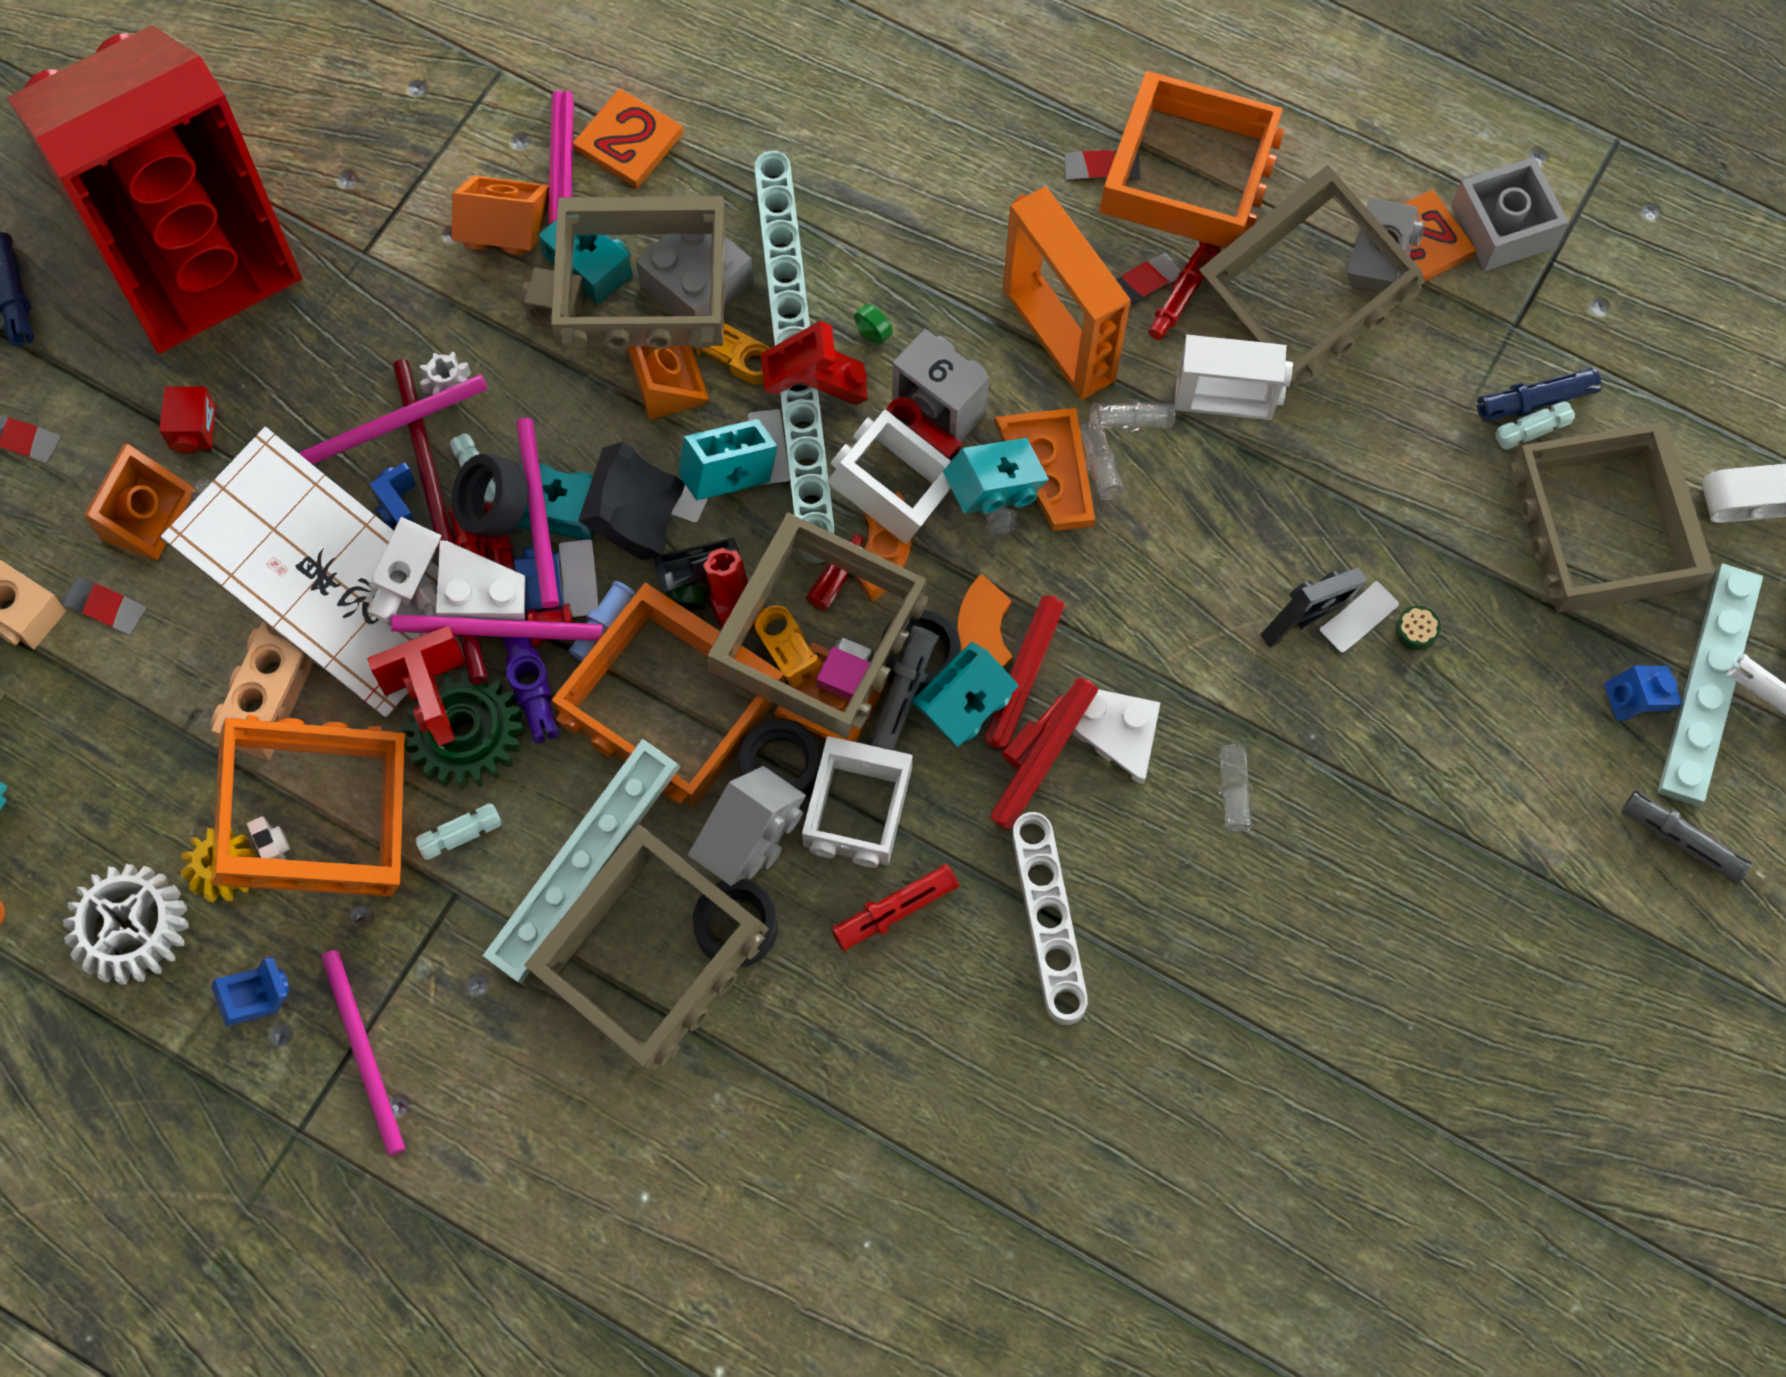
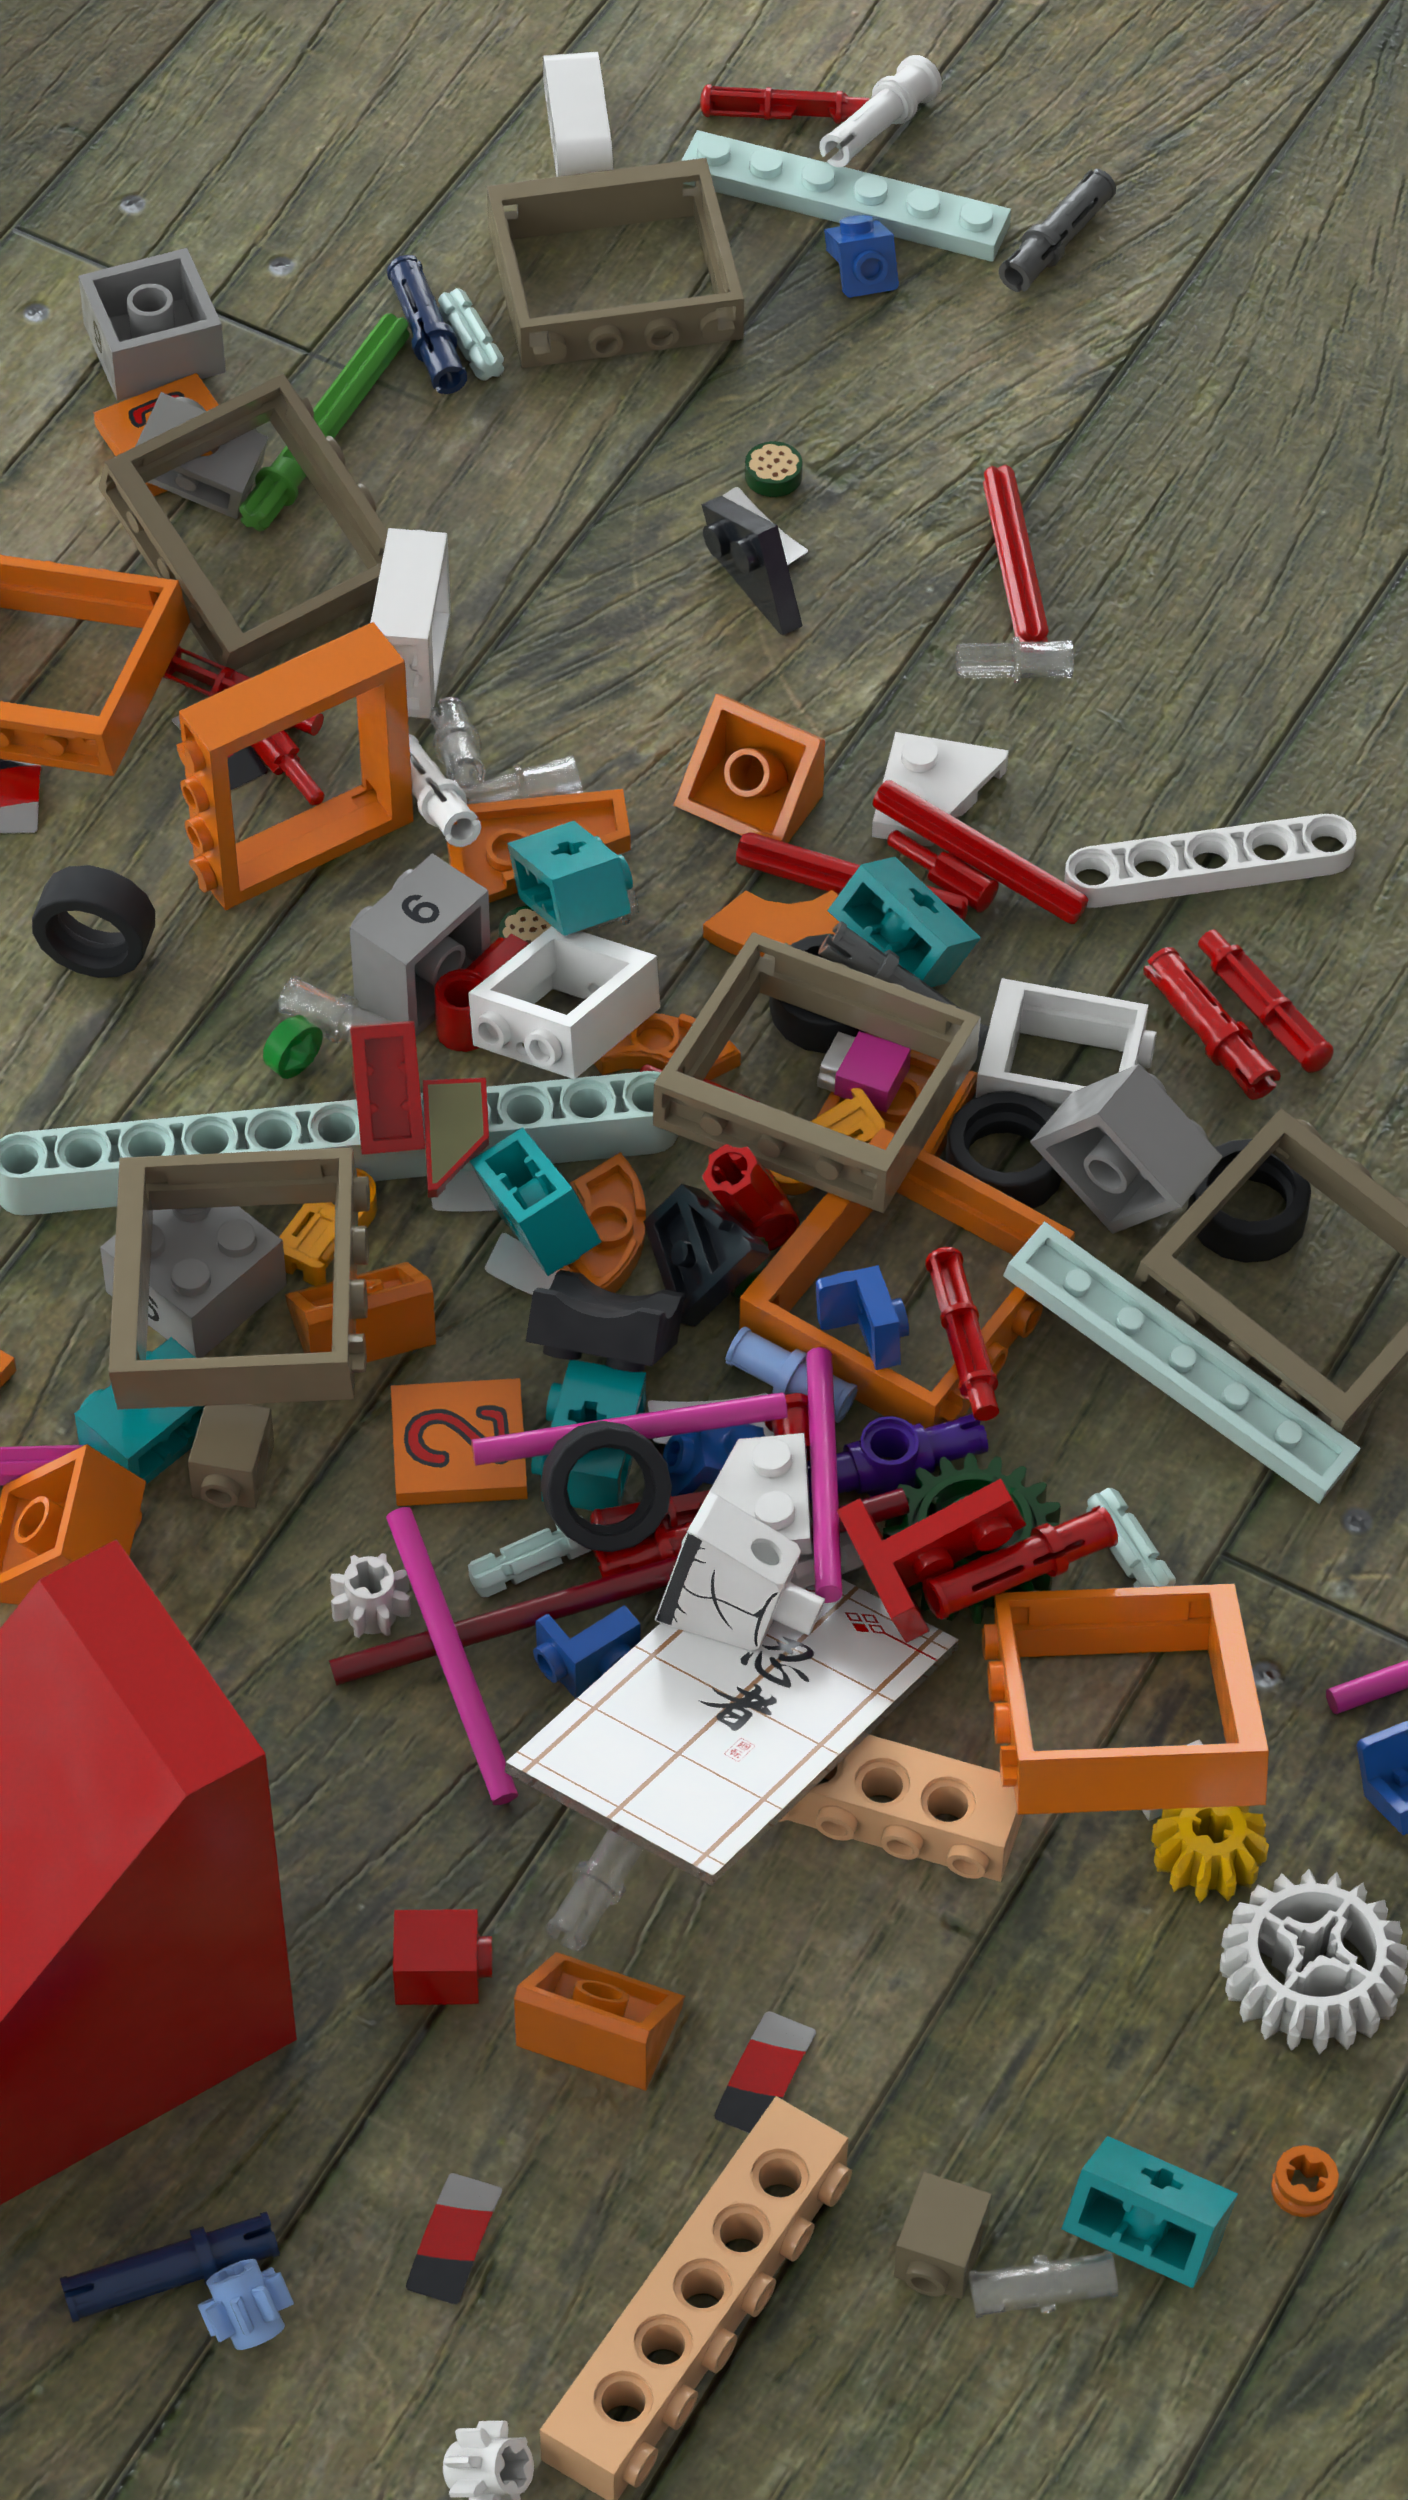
camera: 90 degrees left, 15 degrees down
none -> black tyre [32,865,155,978]
none -> bright green axle [239,313,410,531]
none -> red axle [251,730,325,806]
none -> clear pin [277,976,393,1044]
none -> orange tile [391,1378,528,1506]
none -> white pin [409,734,481,847]
none -> olive tile [423,1078,489,1198]
none -> orange tile [560,1152,646,1293]
none -> orange slope [673,694,825,843]
none -> blue bracket [816,1265,909,1370]
none -> red pin [923,1506,1118,1620]
none -> red piece [925,1247,999,1421]
none -> red axle [983,464,1049,651]
none -> red piece [1198,929,1334,1073]

